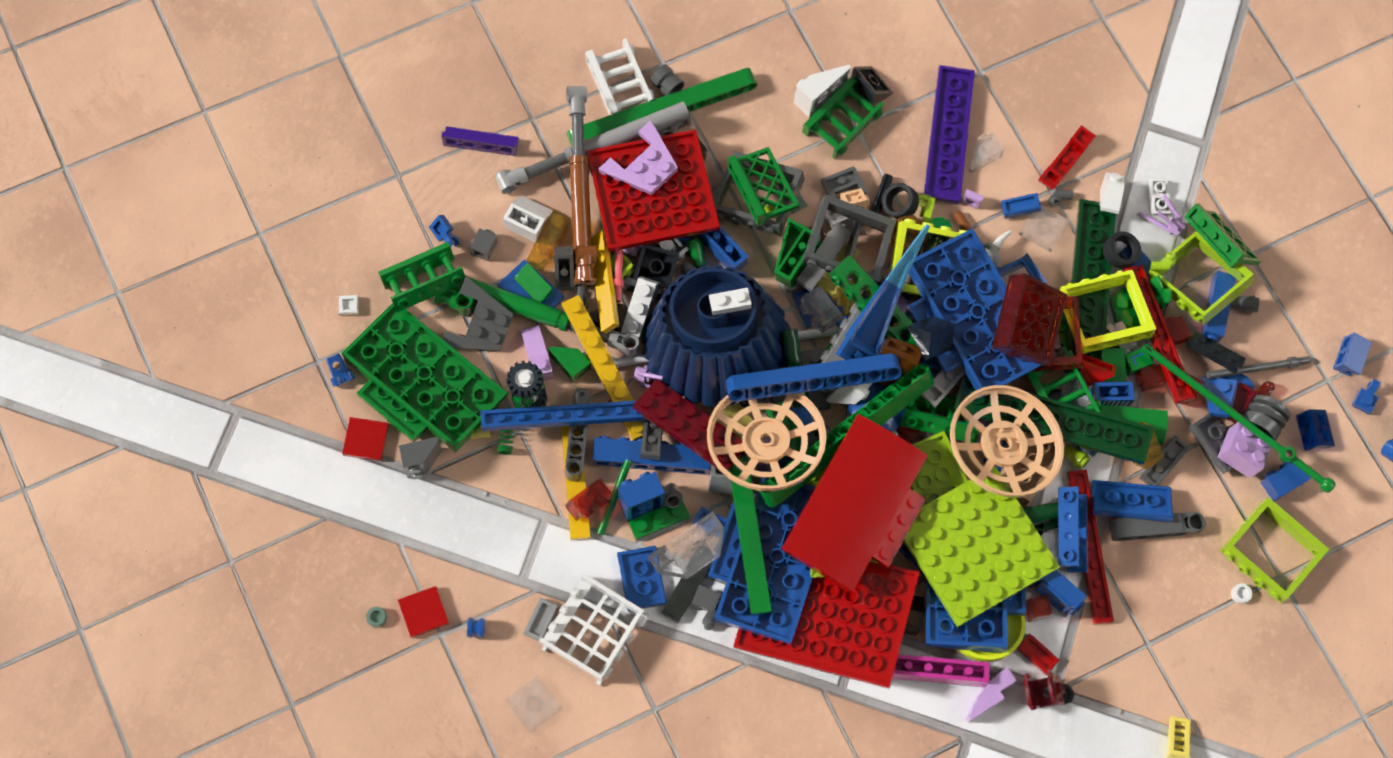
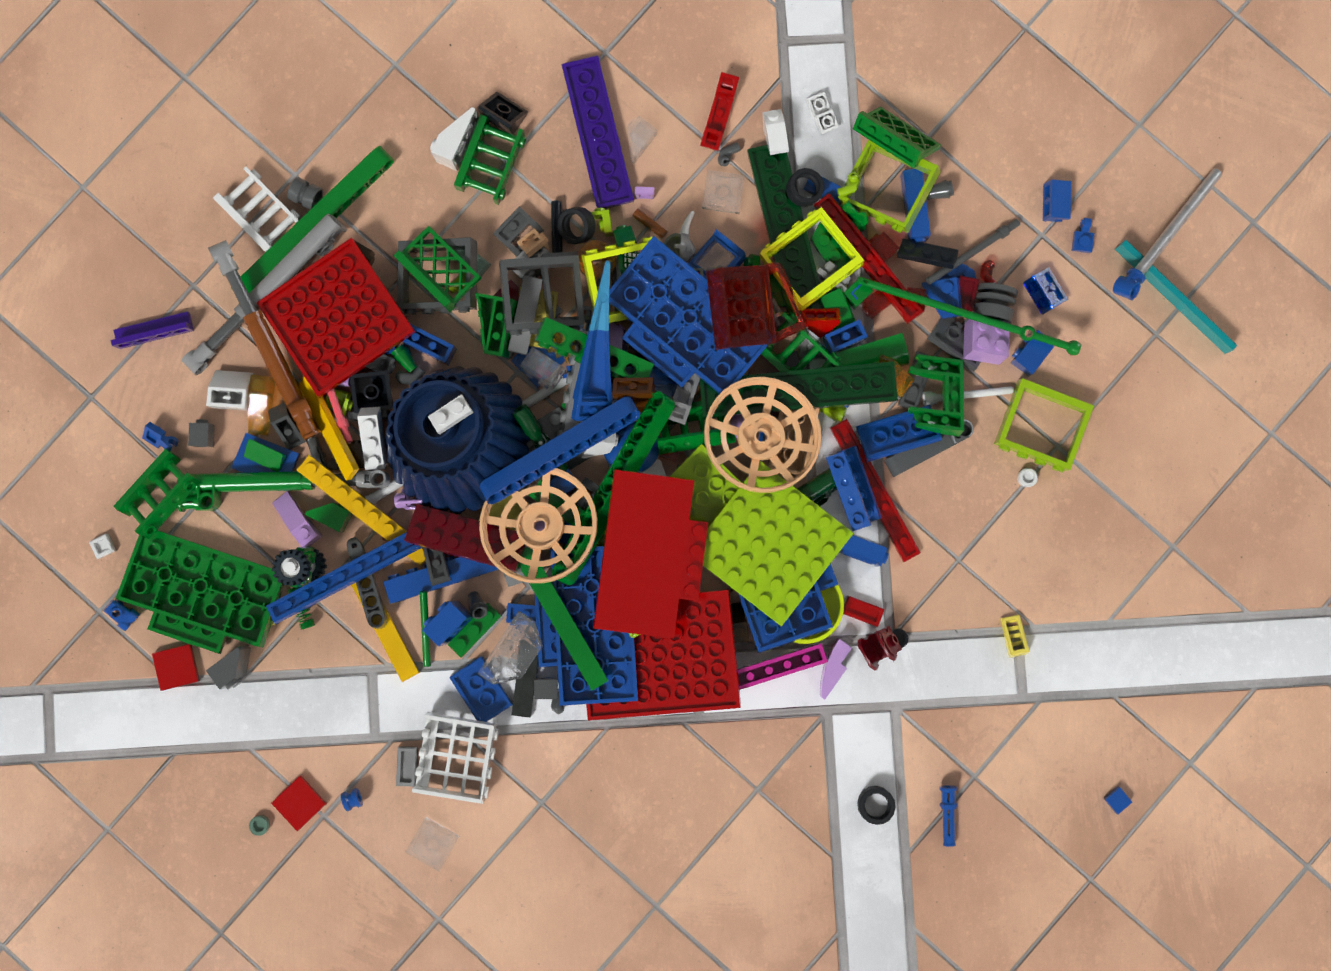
camera: 15 degrees left, 15 degrees up
dark grey wing [443,277,514,350] -> none
clear red brick [565,478,612,521] -> none
lavender wing [599,121,678,195] -> none
black slope [907,316,955,361] -> none
blue tile [1001,193,1041,219] -> none
clear red brick [1026,595,1053,622] -> none
lavender plant [1138,194,1186,236] -> none
none -> green wedge [908,354,964,436]
none -> white piece [922,386,1014,406]

